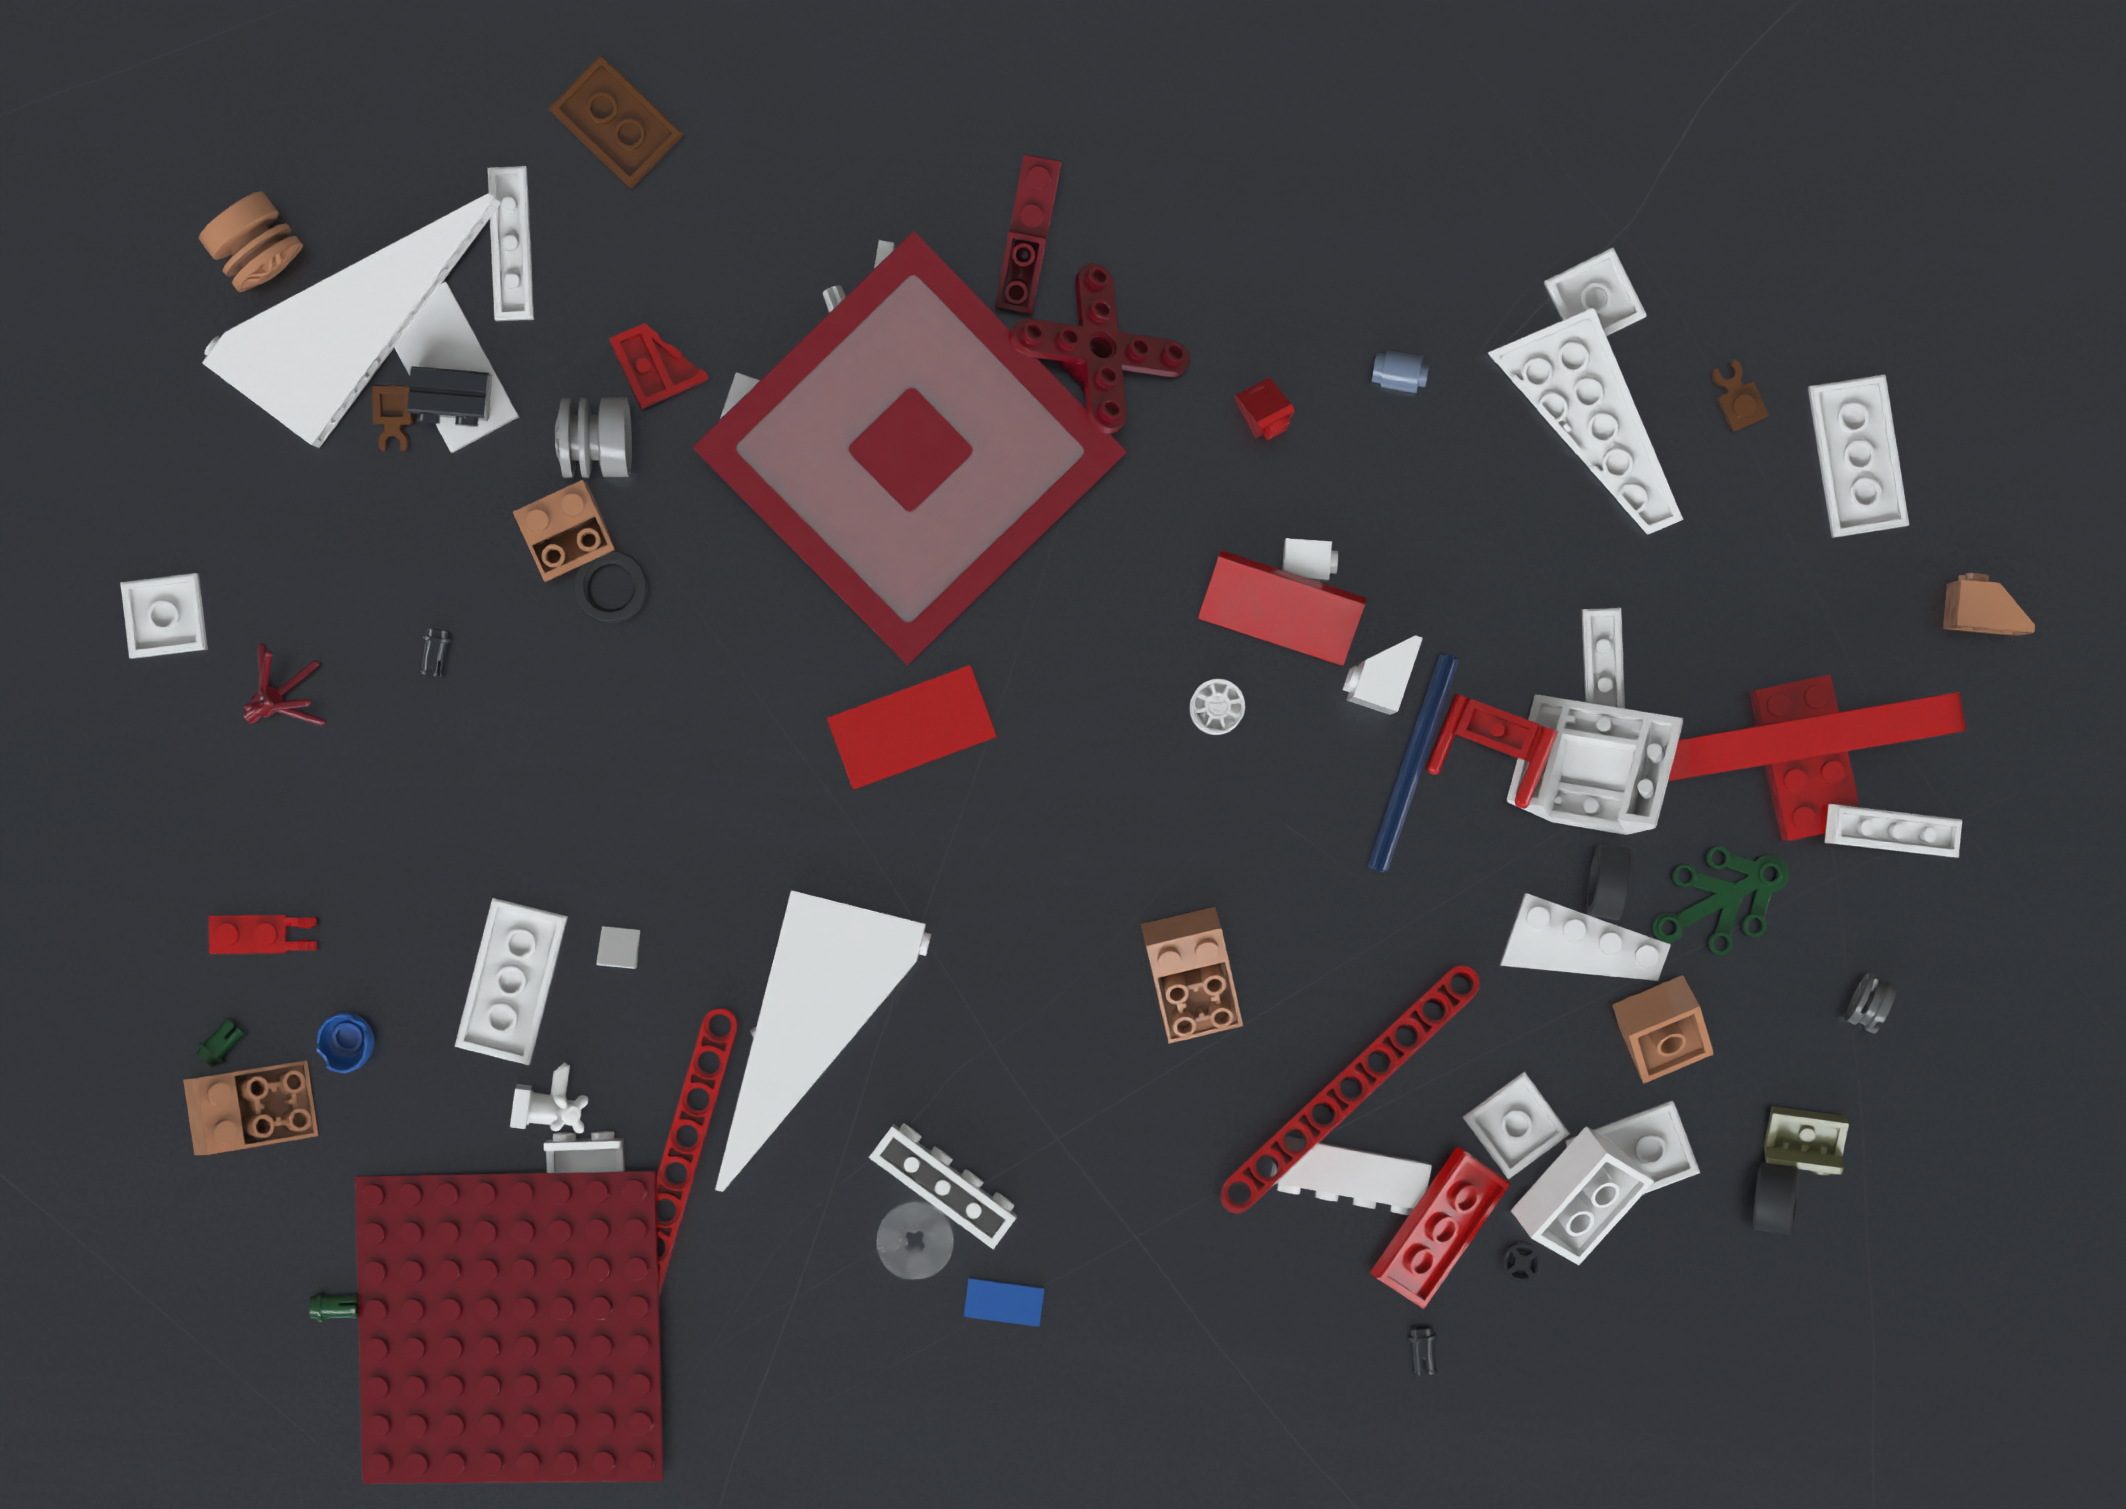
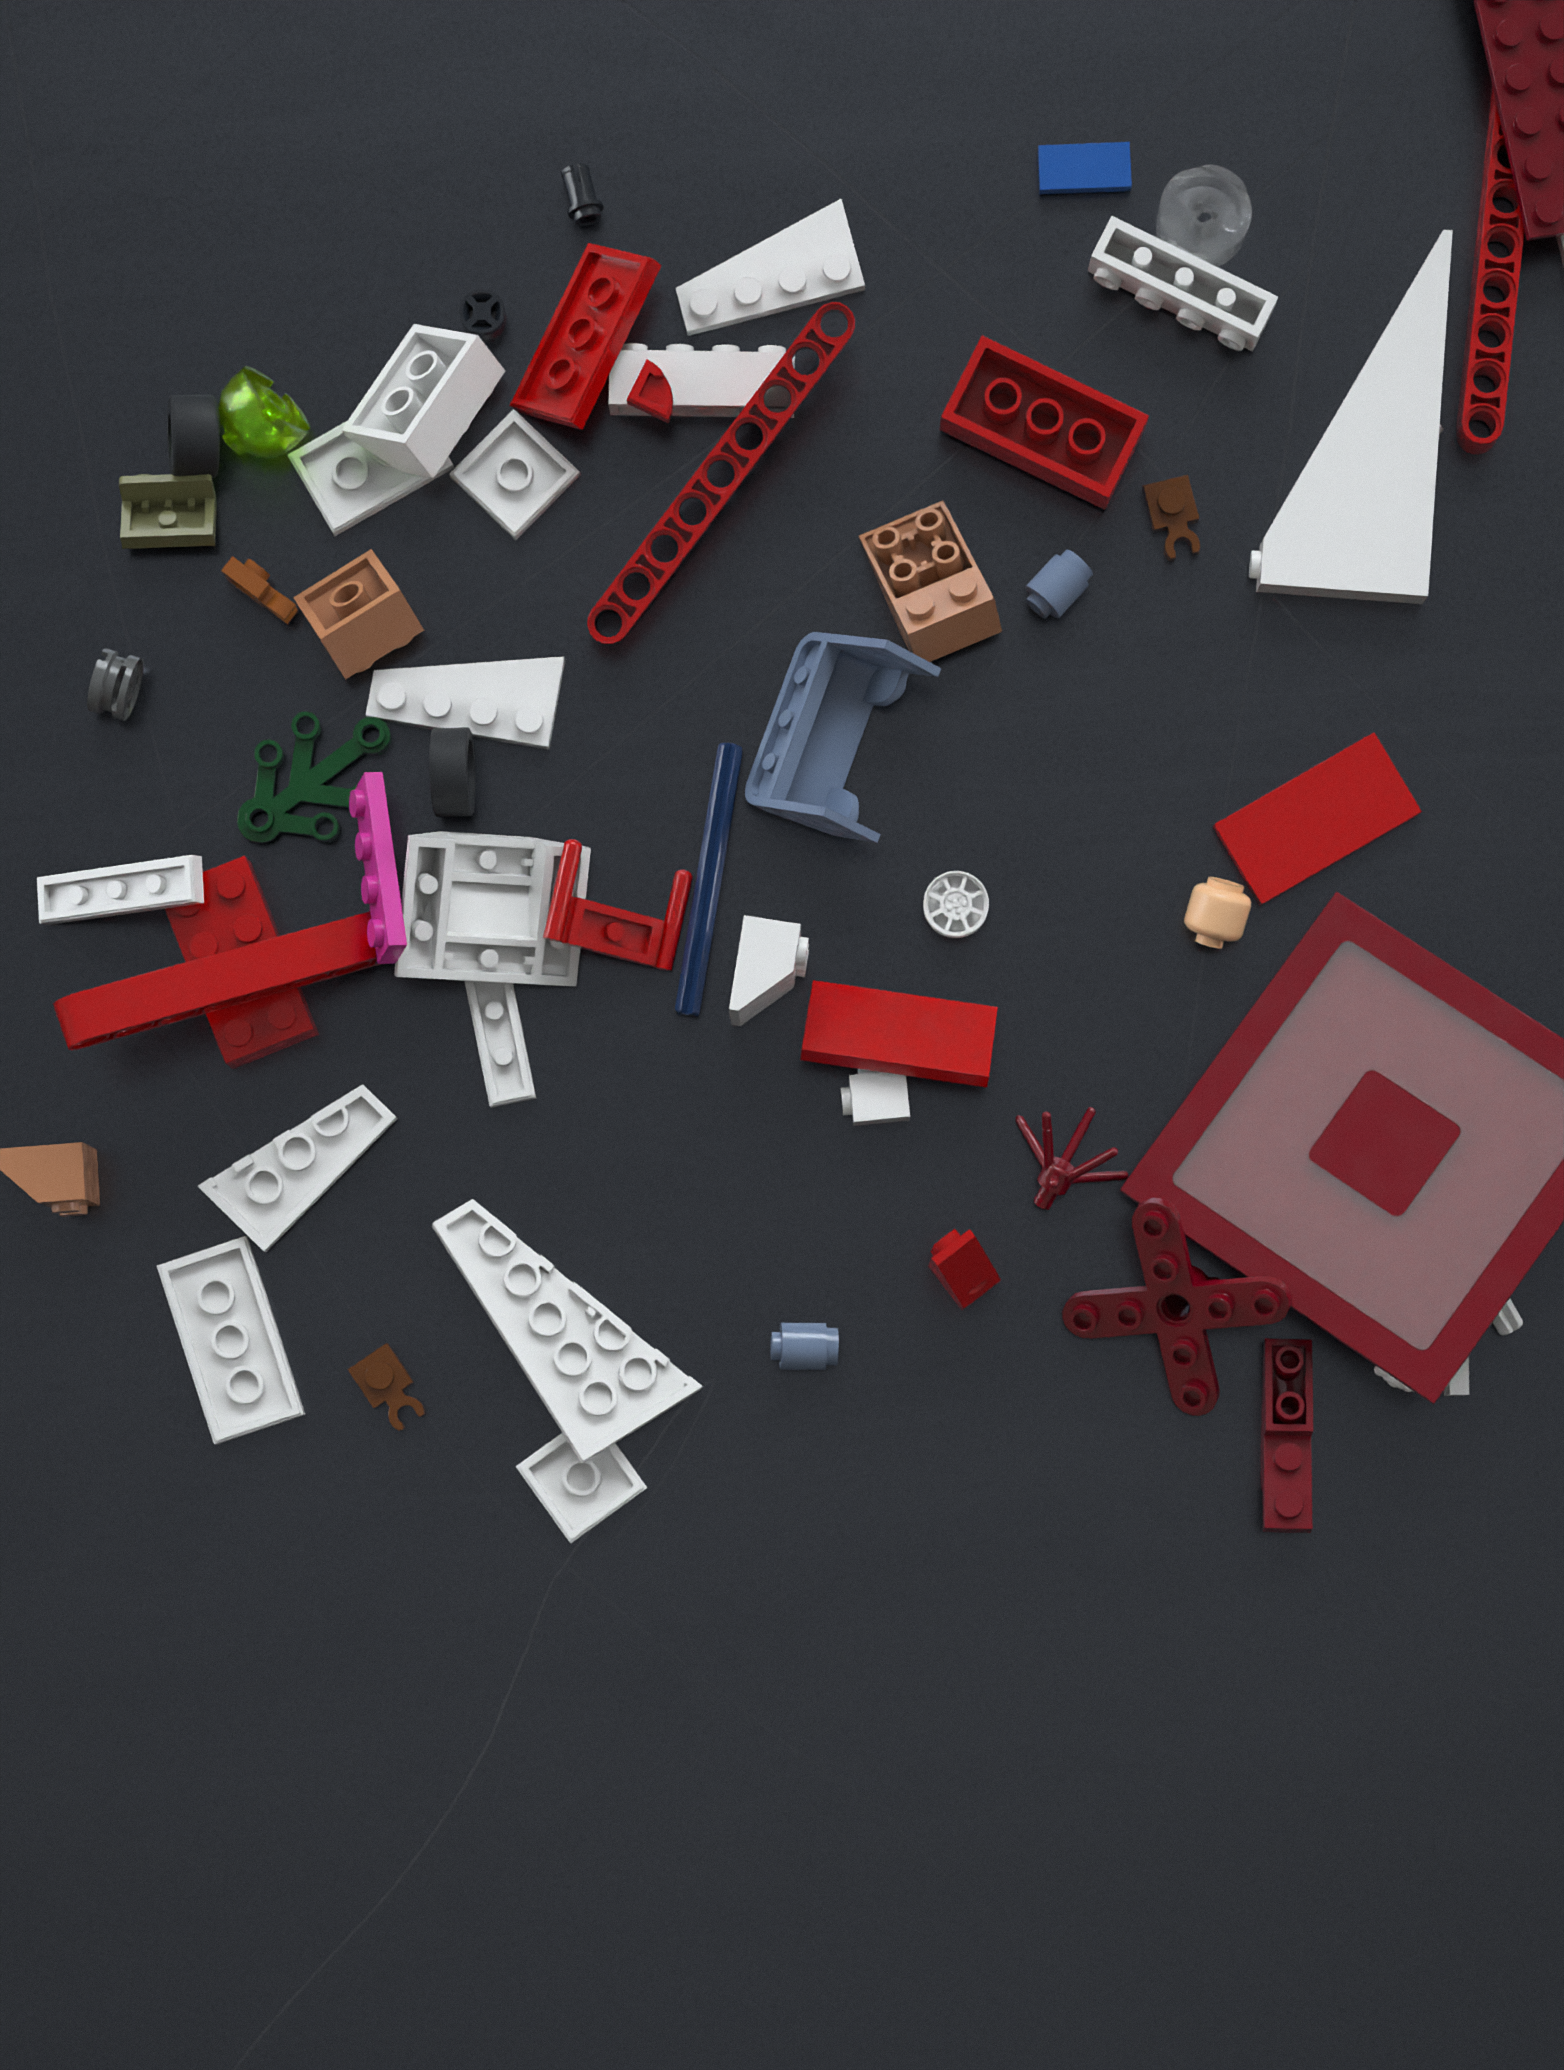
camera: 175 degrees right, 5 degrees down
none -> white wing [198,1084,398,1252]
none -> clear neon green cylinder [218,366,310,459]
none -> dark orange plate [221,556,299,625]
none -> dark pink plate [349,772,407,964]
none -> red tile [626,359,673,424]
none -> white wing [676,199,865,336]
none -> sand blue windscreen [745,632,941,843]
none -> red brick [939,335,1149,510]
none -> dark red plant [1015,1107,1129,1210]
none -> sand blue brick [1025,549,1093,619]
none -> reddish brown plate [1142,474,1200,562]
none -> light nougat head [1184,877,1251,949]

